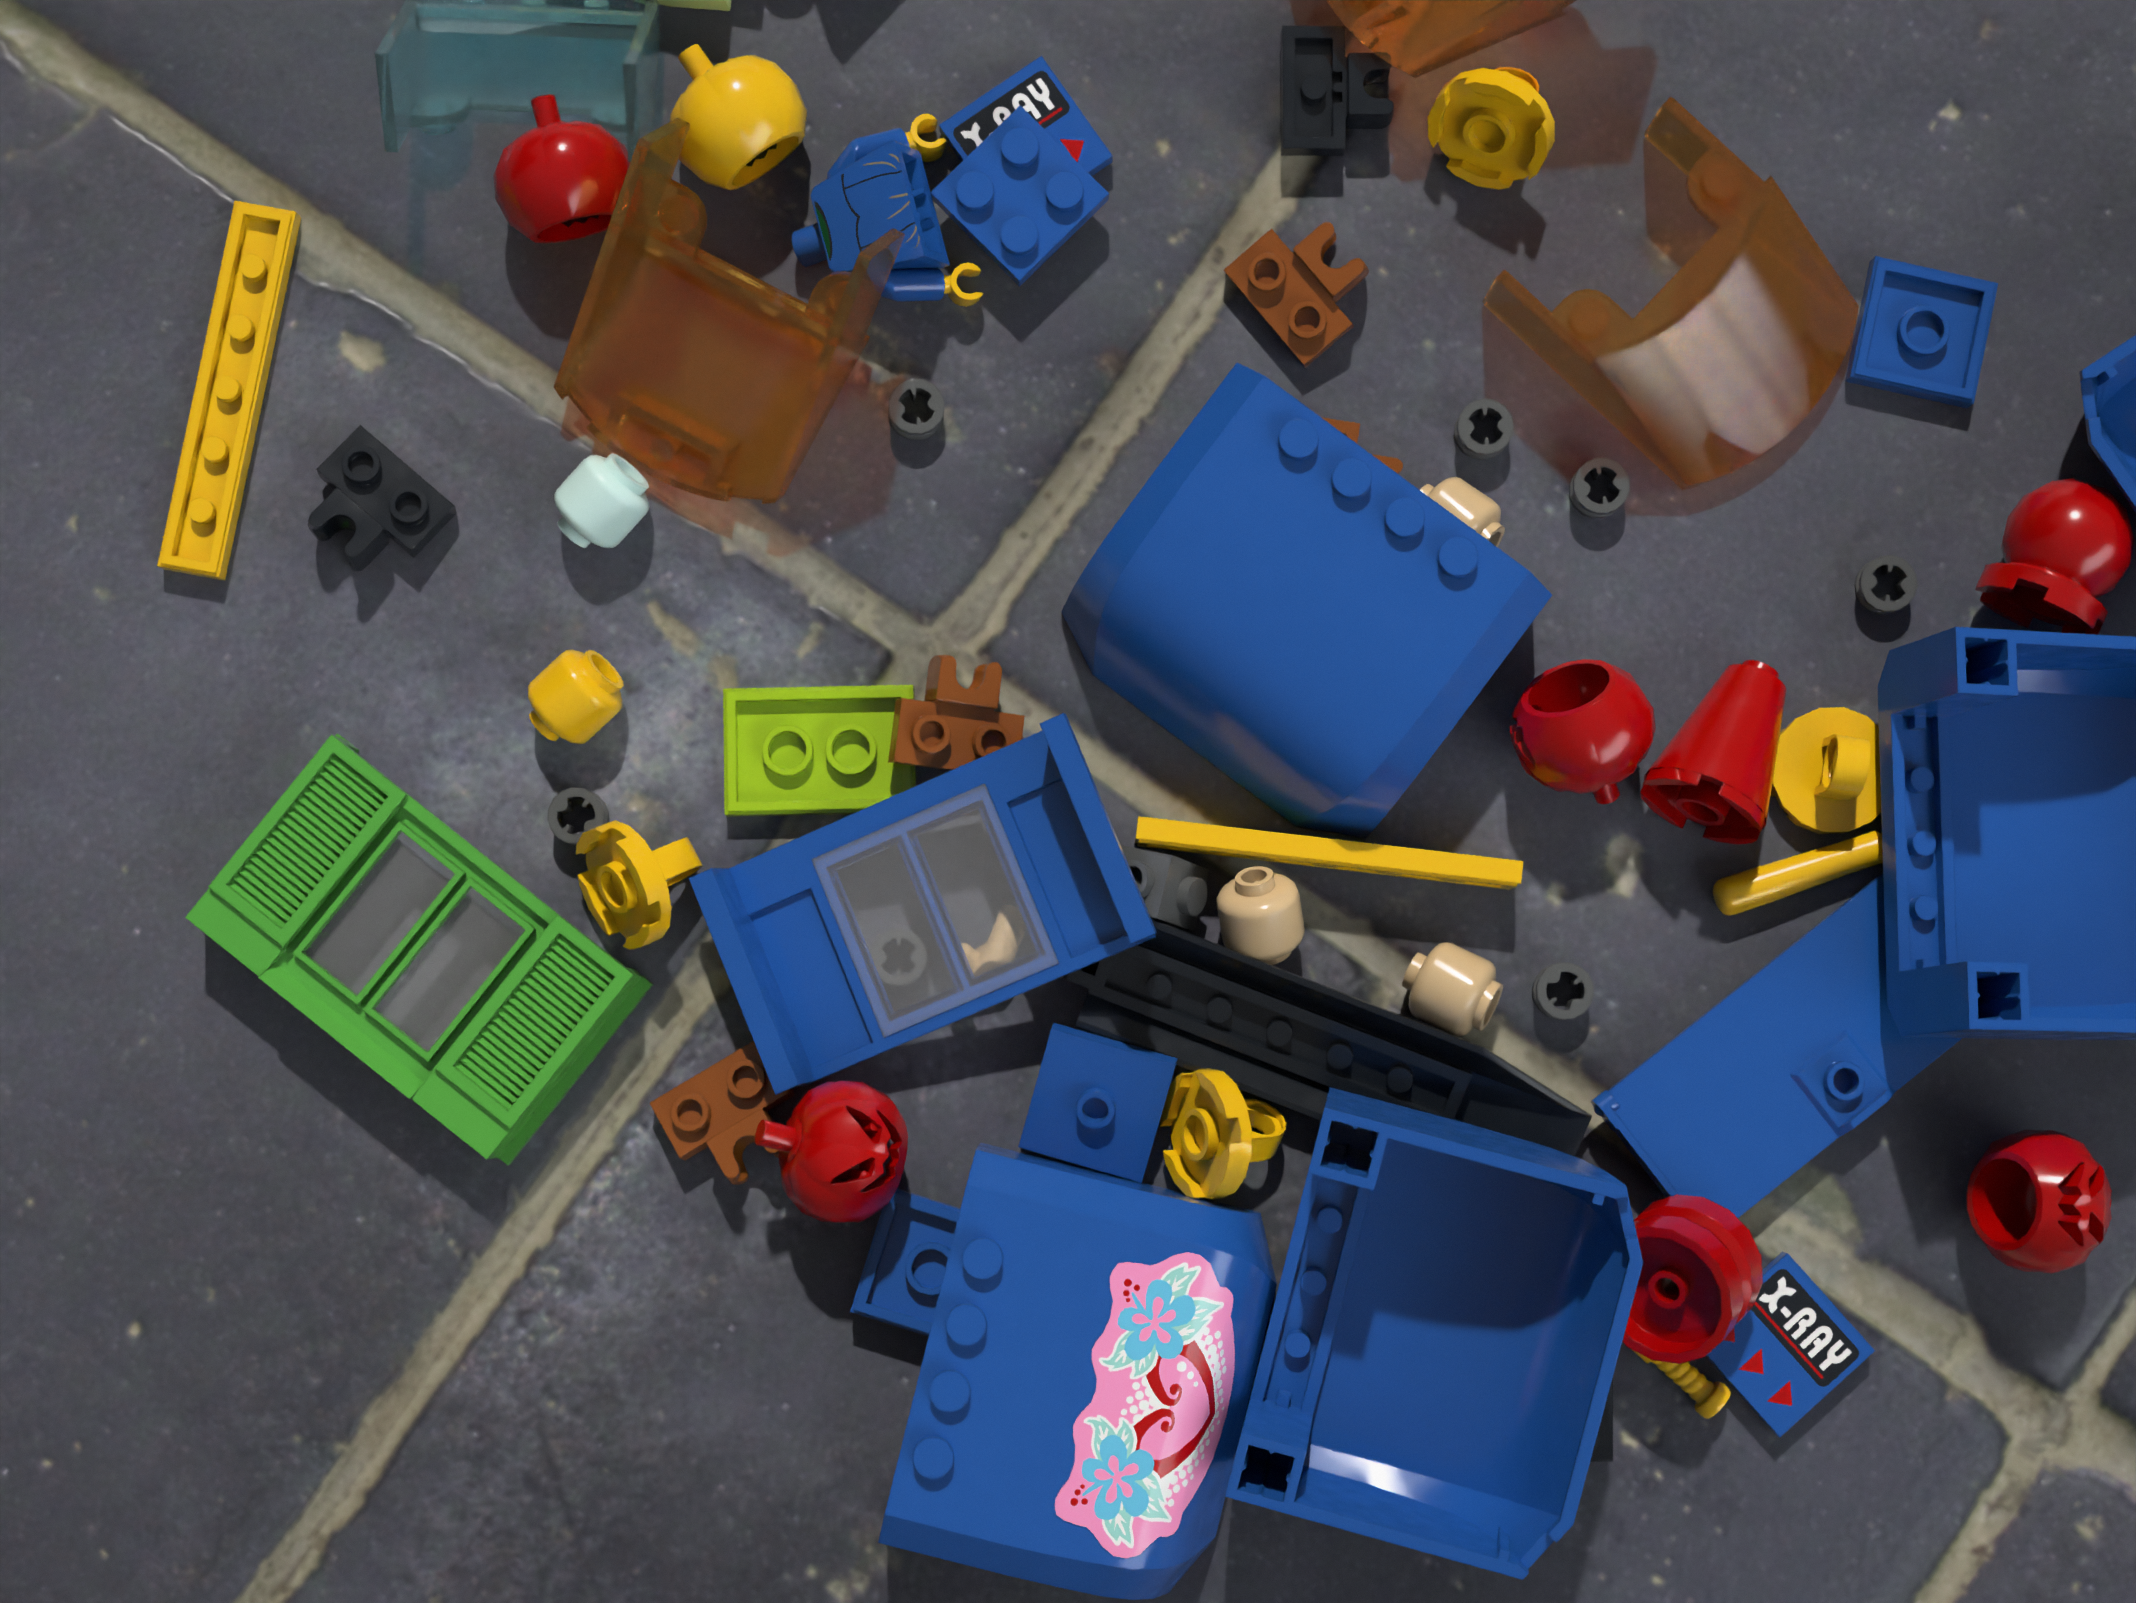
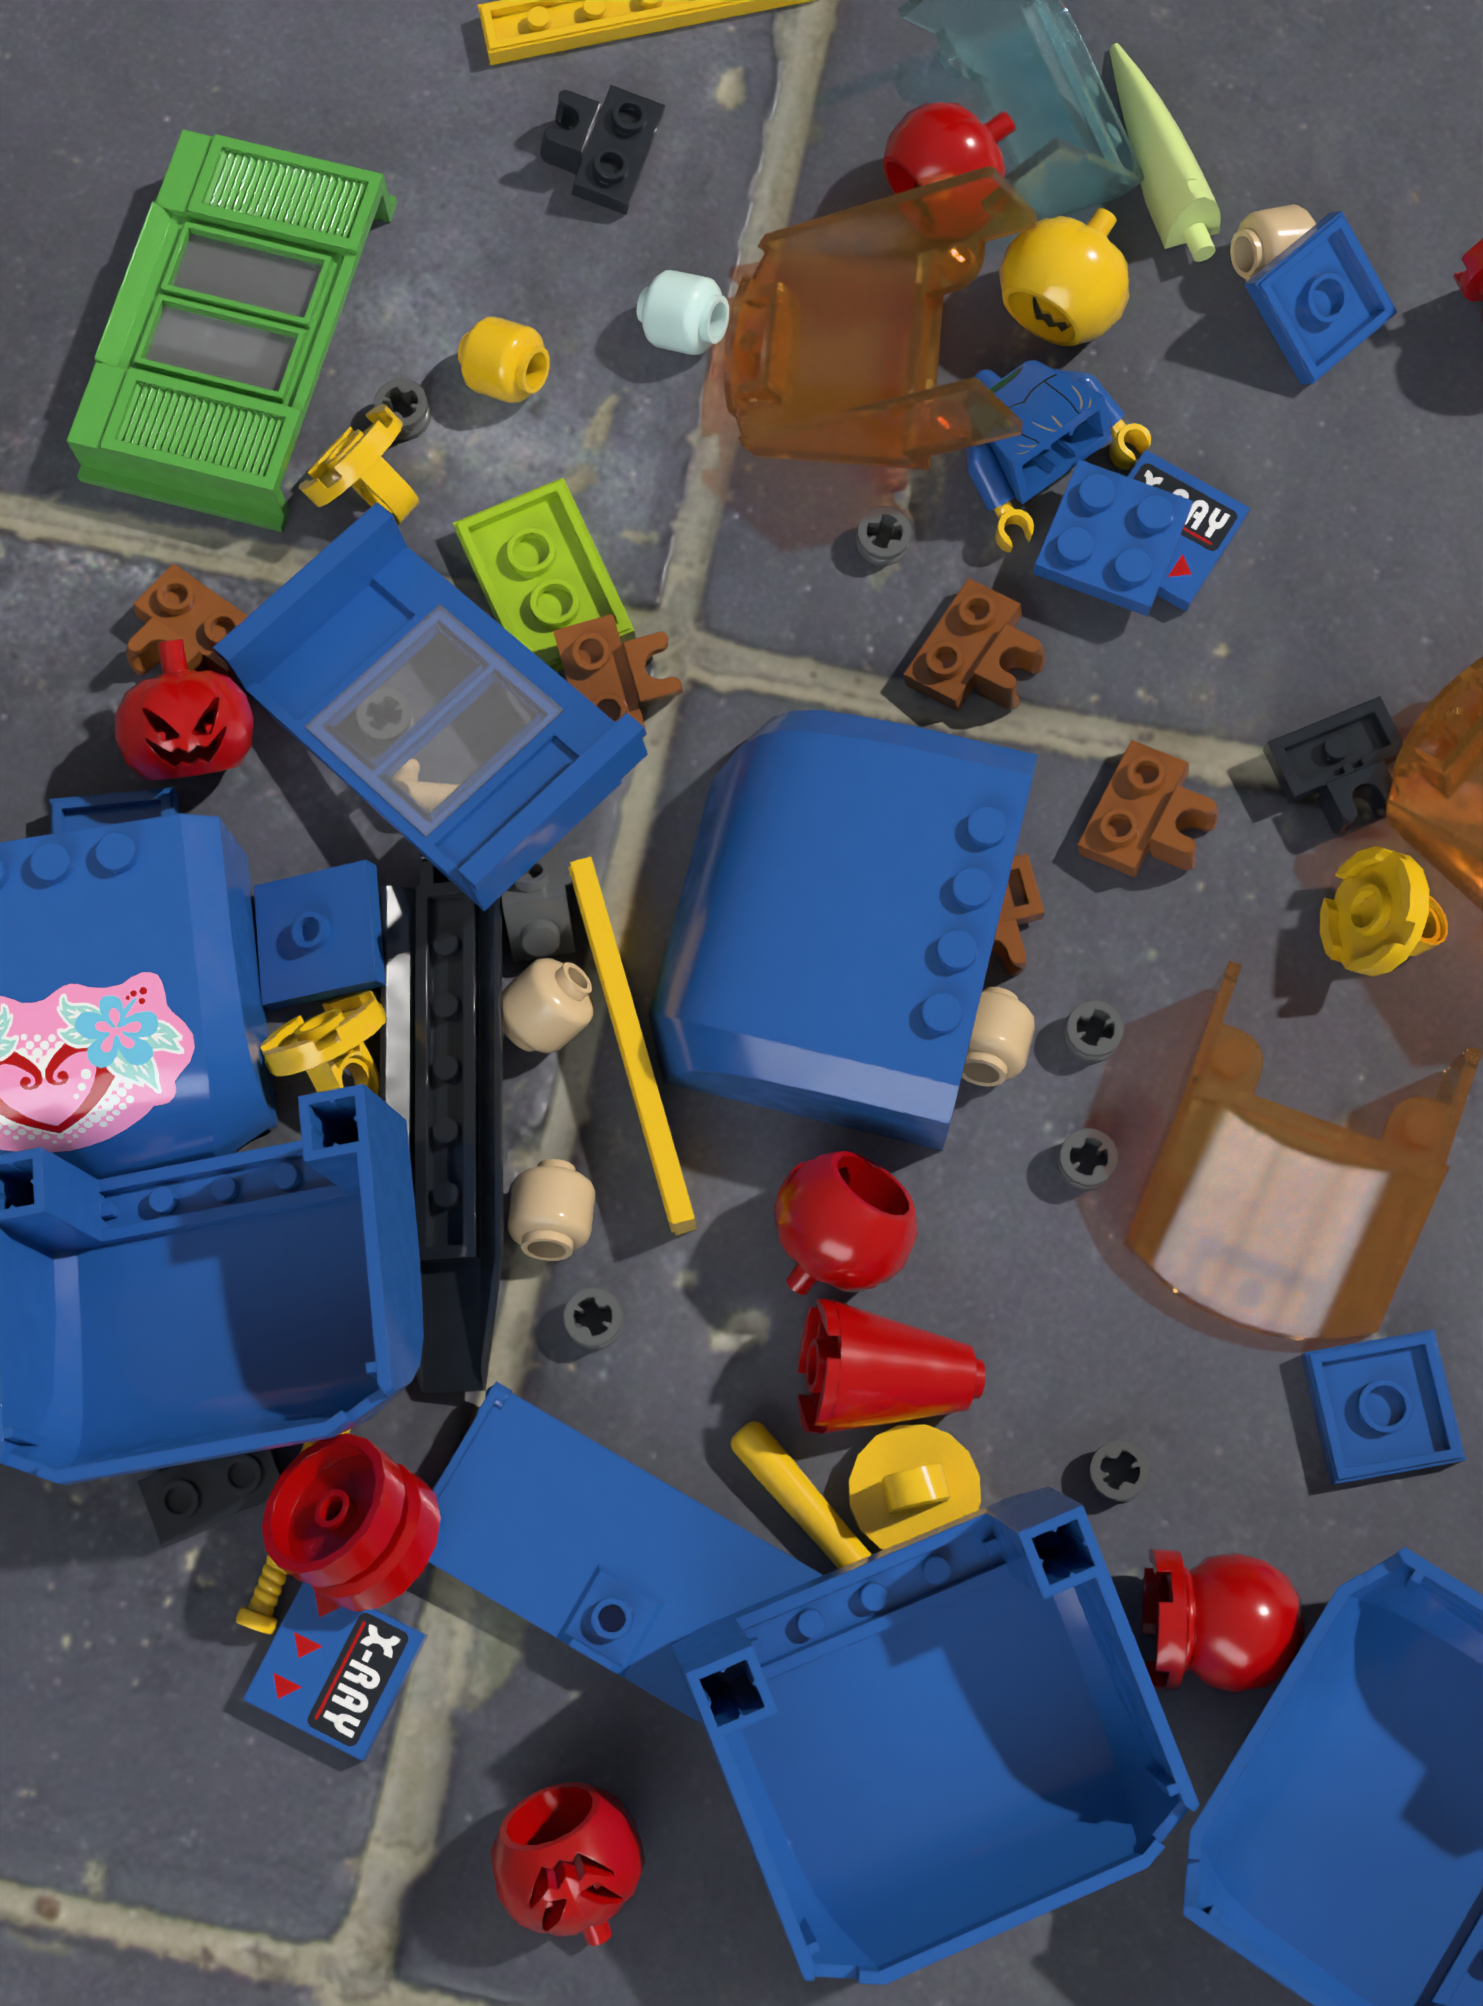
camera: 70 degrees right, 10 degrees down
none -> dark orange plate [903,578,1045,712]

